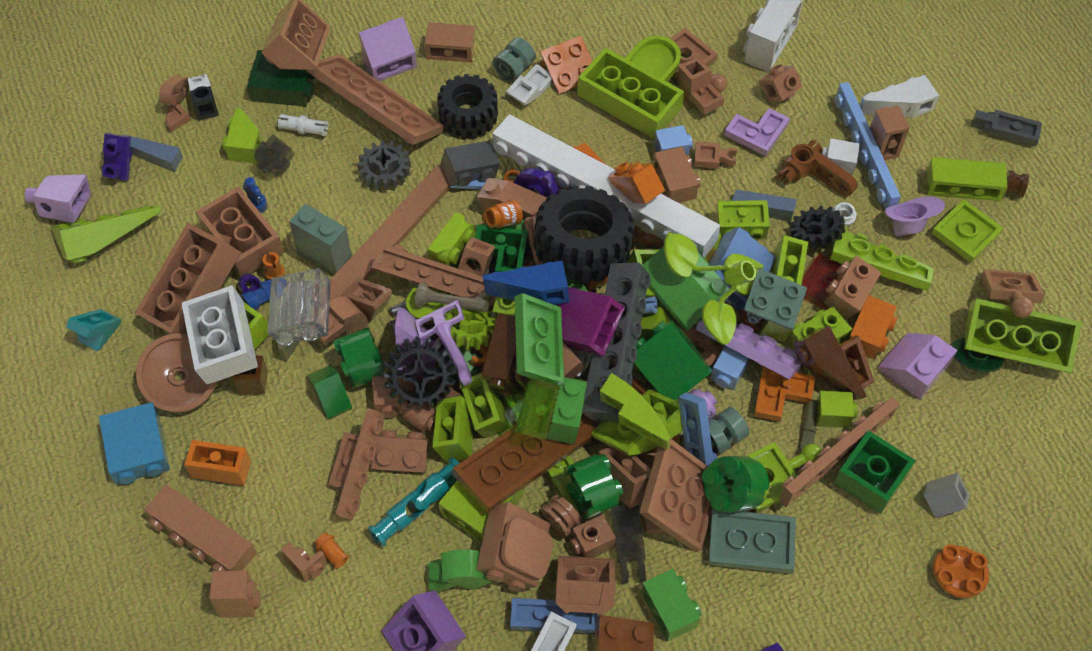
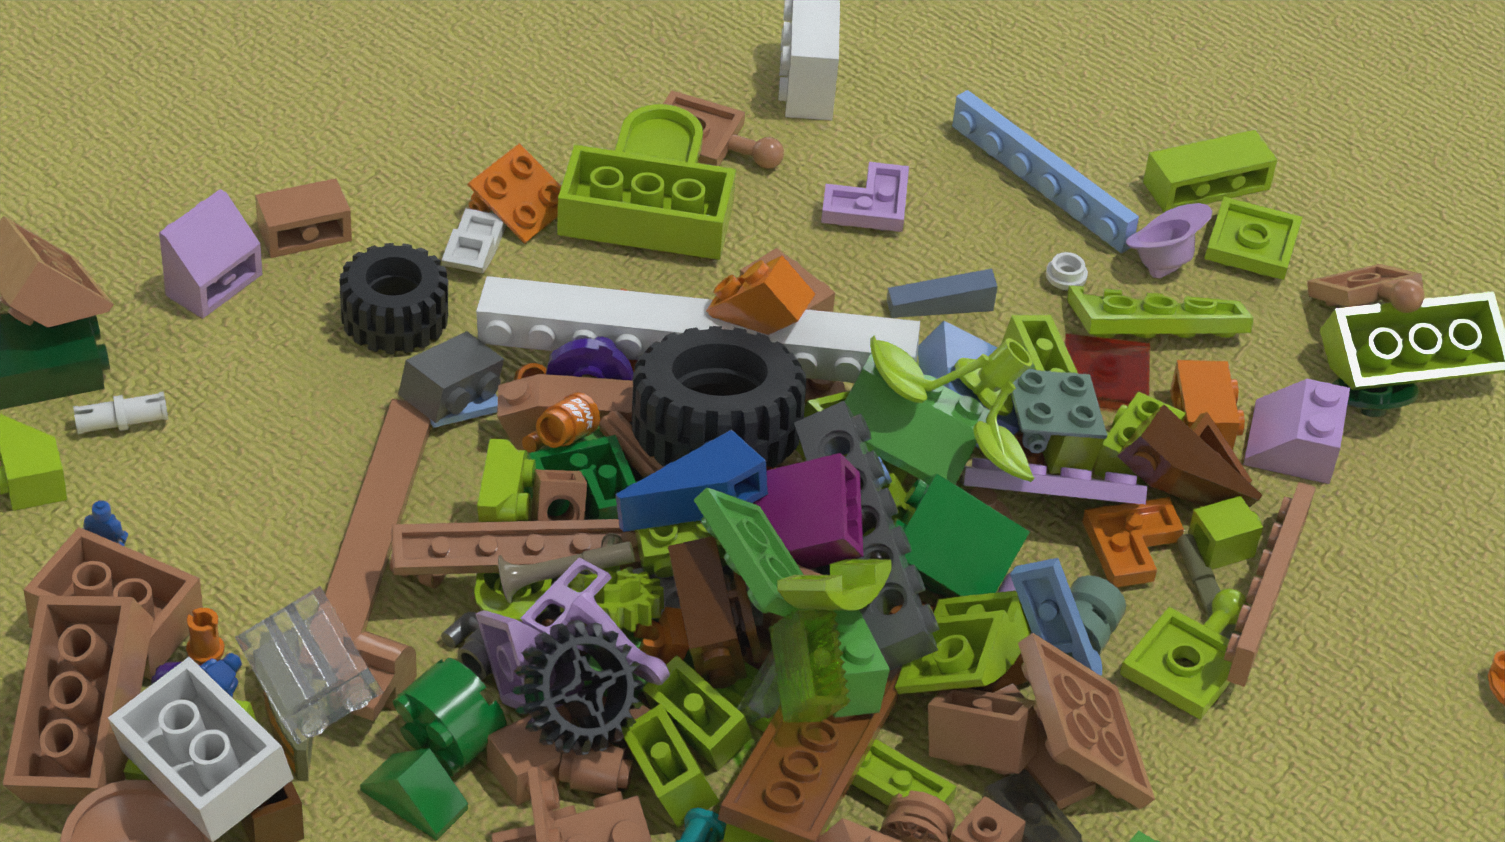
camera: 30 degrees left, 15 degrees down
clear smoke brick [254,134,294,177] -> none
sand green brick [289,204,352,276] -> none
nougat plate [307,54,444,145] -> none
nougat slope [341,278,392,322] -> none
dark grey gear [357,140,411,190] -> none
sand green wheel [492,37,536,82] -> none
green brick [564,454,623,519] -> none
lime slope [600,373,670,450] -> none
light blue brick [654,125,693,155] -> none
nougat brick [678,57,724,114] -> none
nougat plate [694,142,737,169] -> none
green brick [702,456,769,512] -> none
sand green plate [708,508,796,574] -> none
light blue brick [711,346,750,390] -> none
lime bracket [716,200,770,241] -> none
nougat brick [759,64,803,101] -> none
dark orange piece [777,140,858,196] -> none
black gear [790,205,846,250] -> none
white brick [822,138,860,176] -> none
nougat brick [823,255,881,320] -> none
green brick [834,430,916,514] -> none
white slope [860,75,939,118] -> none
nougat brick [870,105,909,160] -> none
light grey panel [924,473,970,517] -> none
dark grey hinge [971,110,1042,147] -> none
reddish brown wheel [1005,170,1029,198] -> none
none -> lime slope [777,559,892,611]

